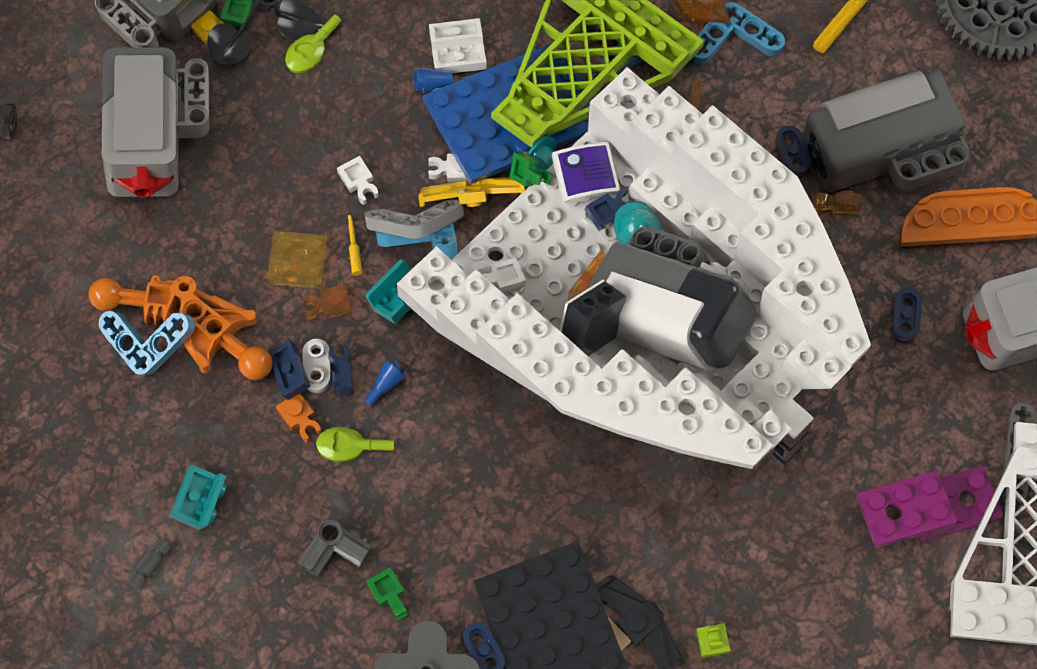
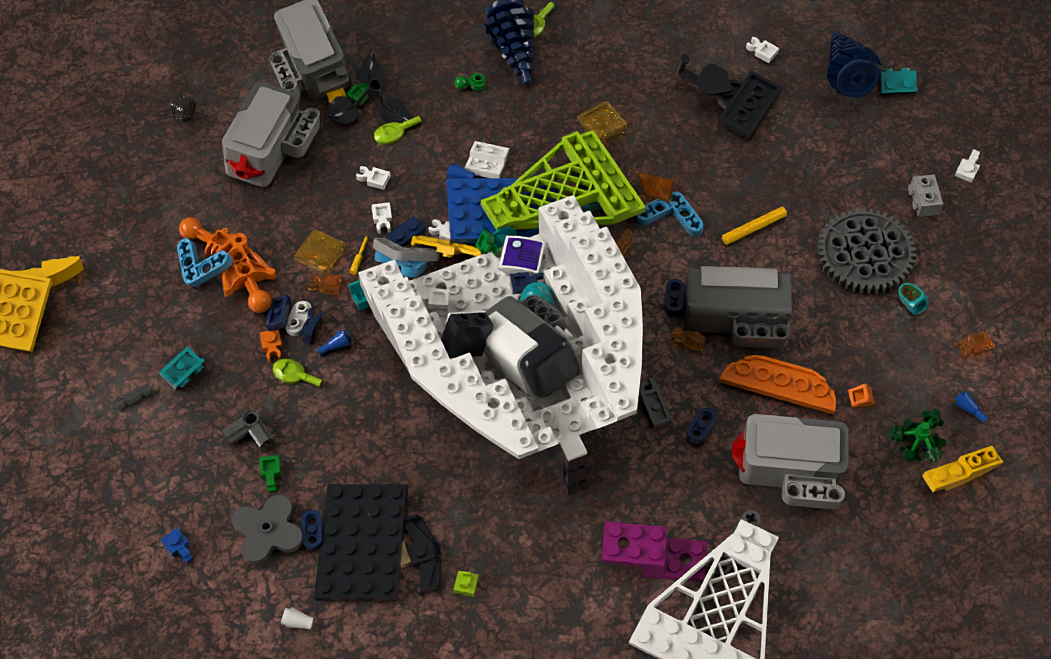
camera: 25 degrees right, 10 degrees down
none -> white plate [356,166,391,190]
none -> dark blue plate [385,216,426,247]

